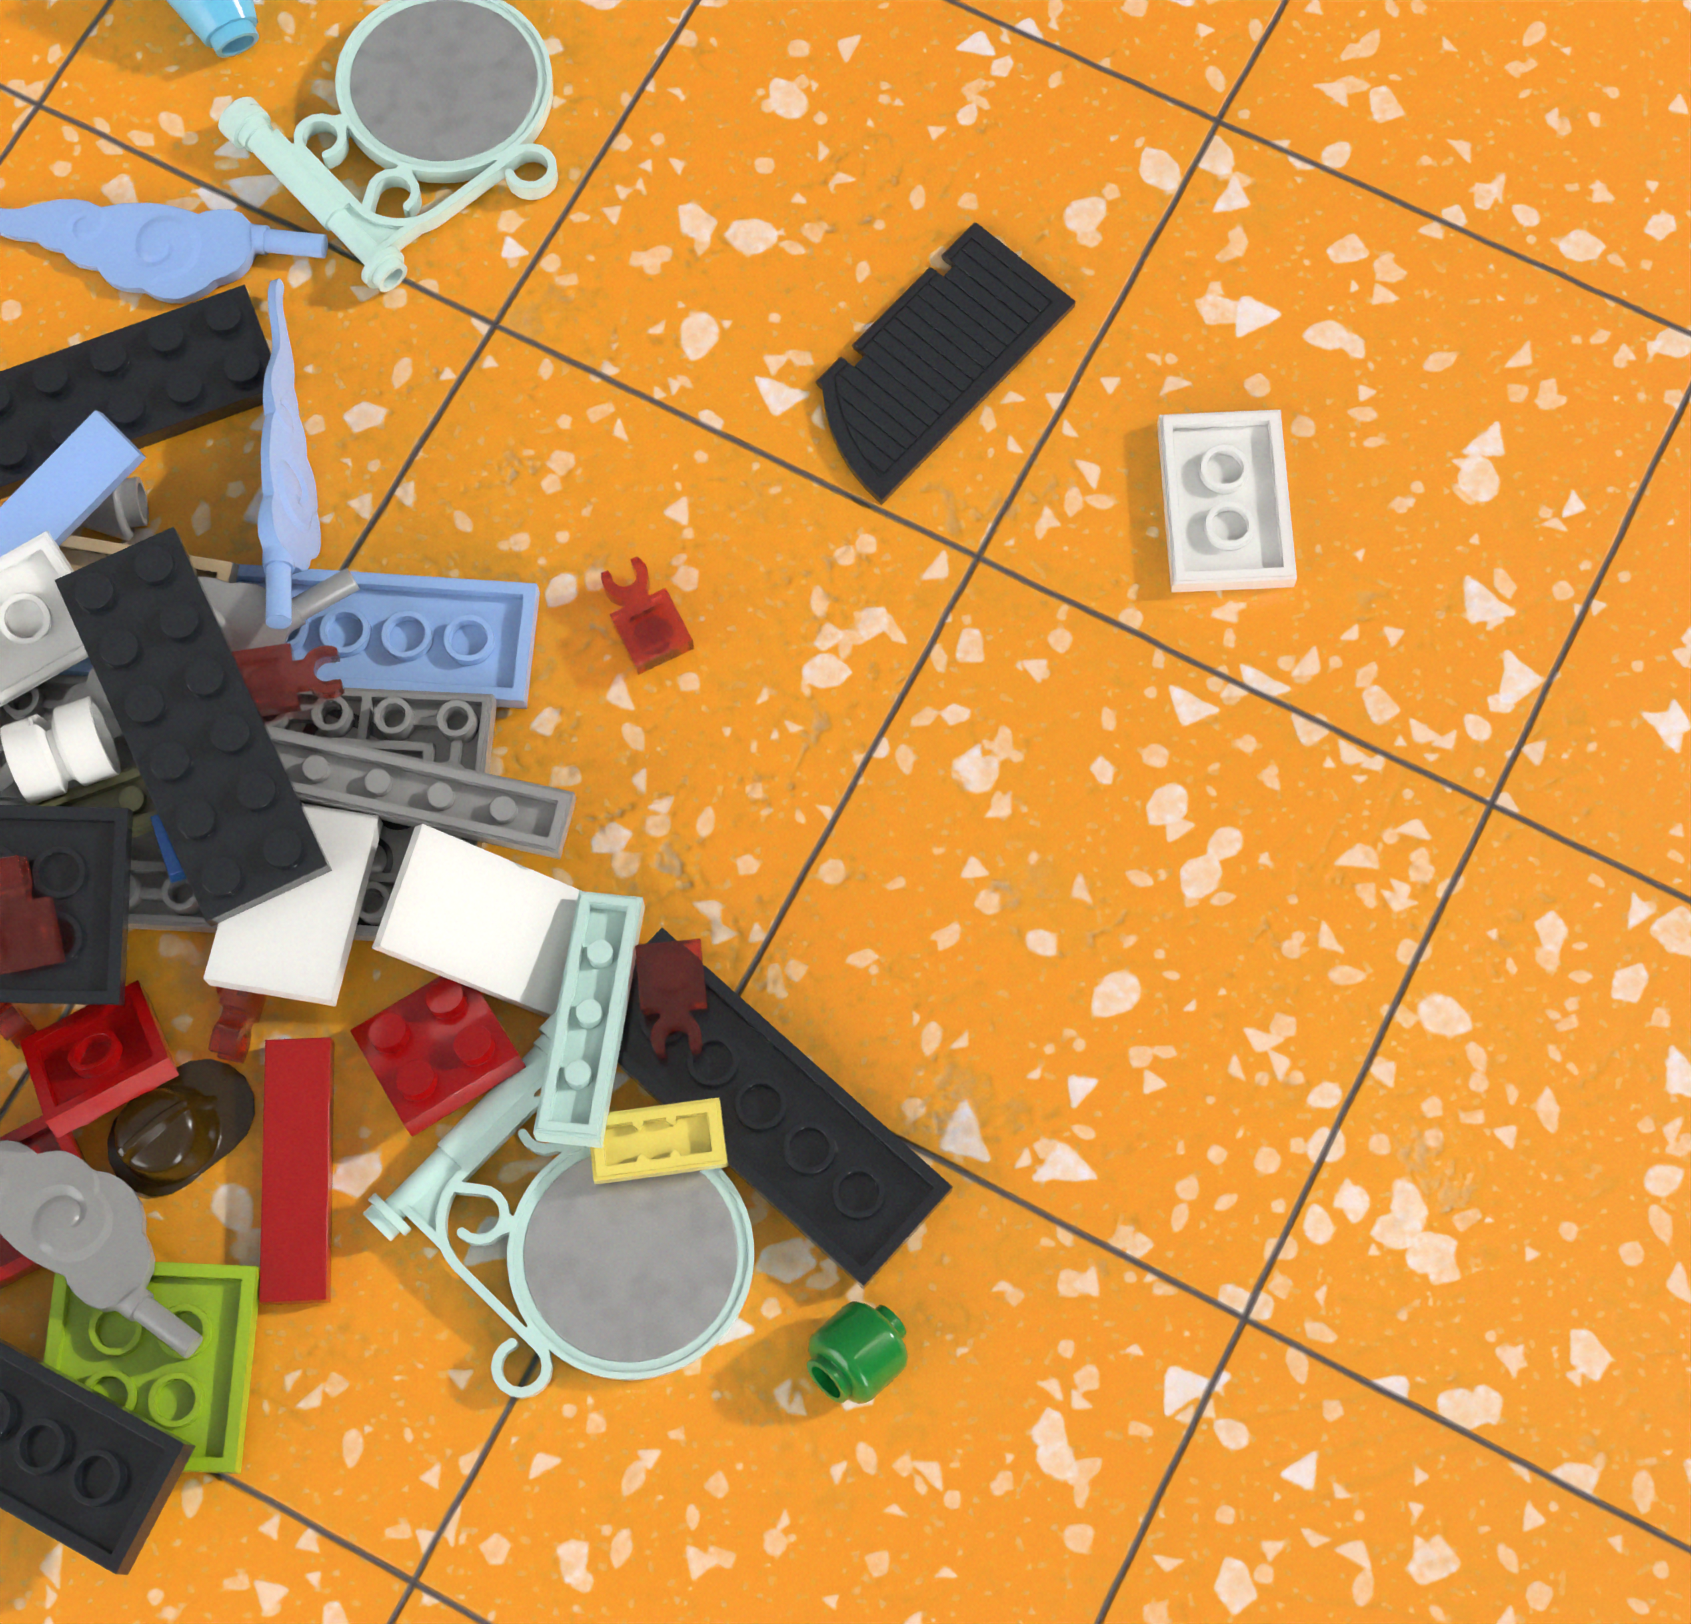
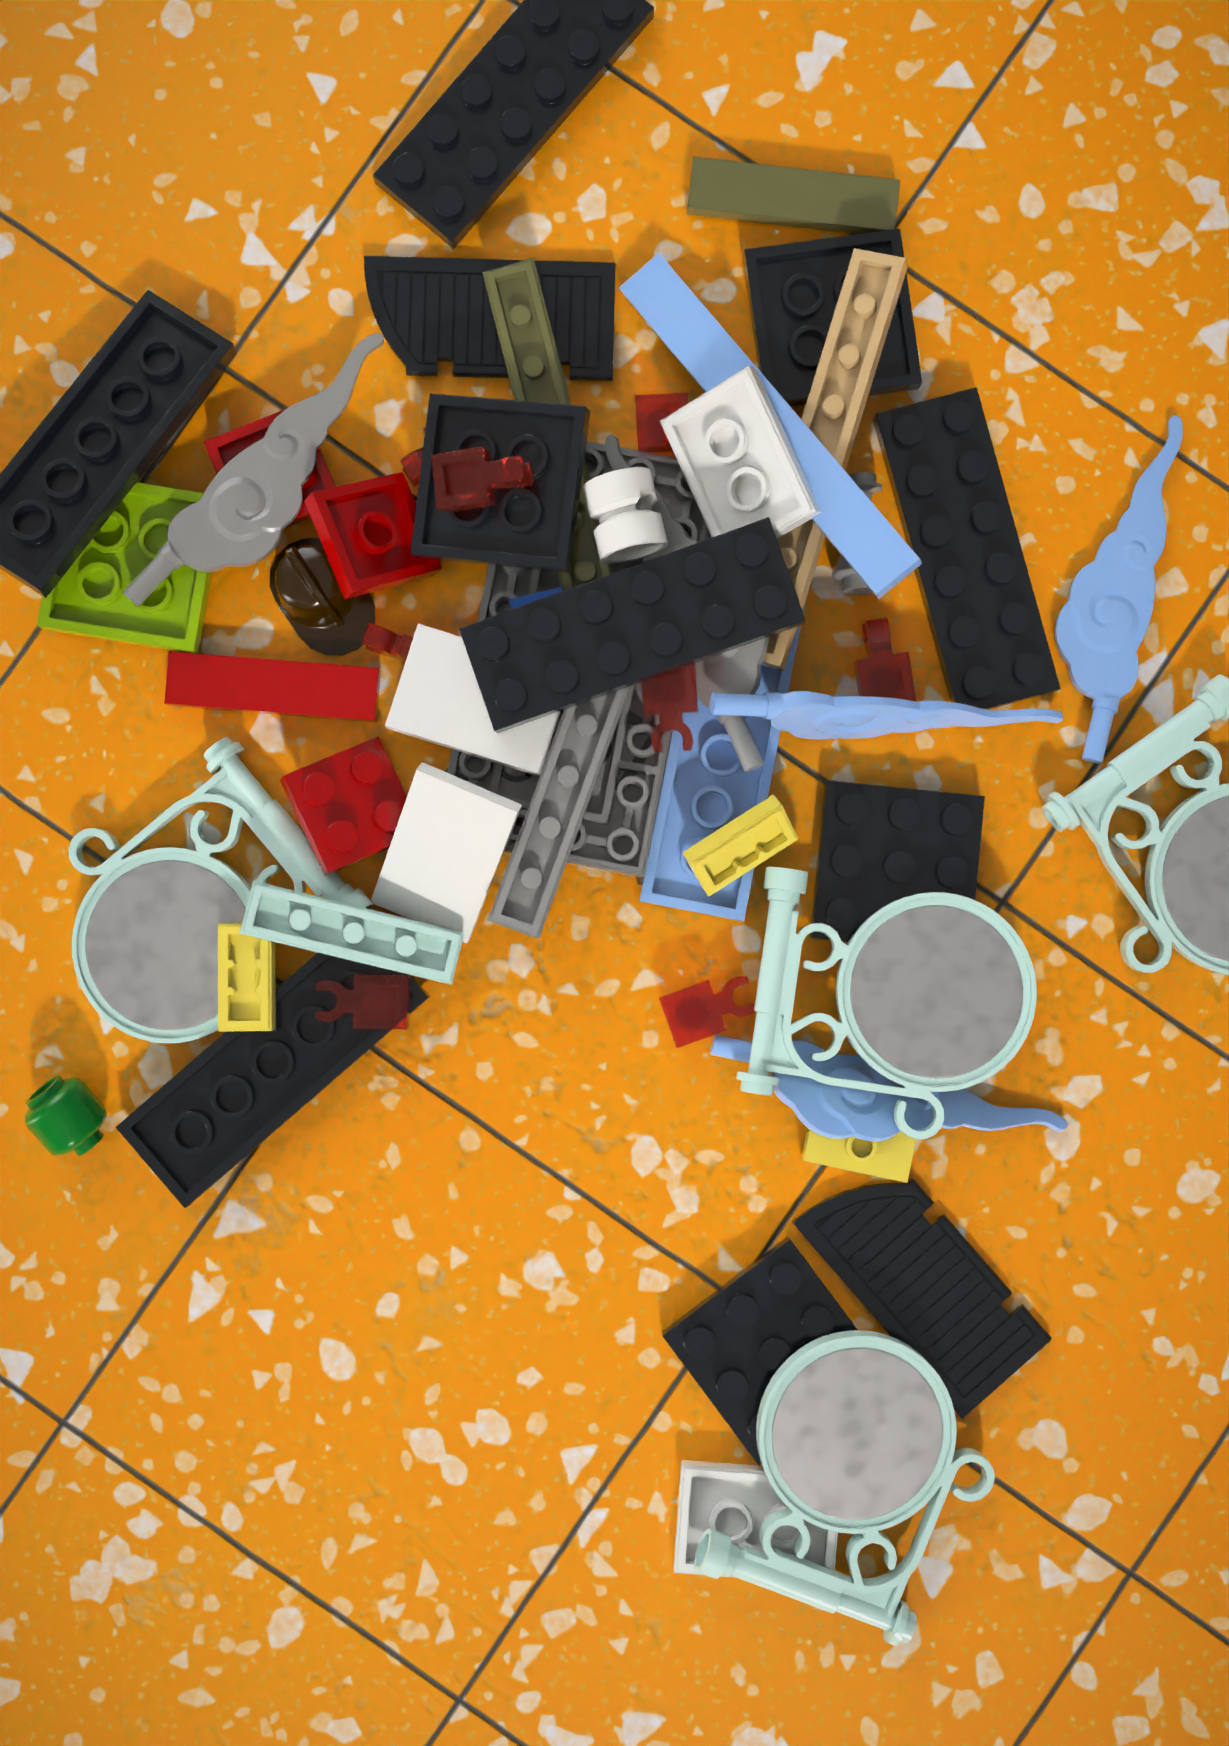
camera: 90 degrees right, 15 degrees up
none -> black plate [662,1236,858,1465]
none -> light yellow plate [682,795,798,897]
none -> piece [694,1330,995,1645]
none -> light blue piece [710,1034,1068,1142]
none -> piece [736,867,1037,1139]
none -> light yellow plate [801,1129,916,1183]
none -> black plate [810,780,985,942]
none -> clear red plate [853,617,917,702]

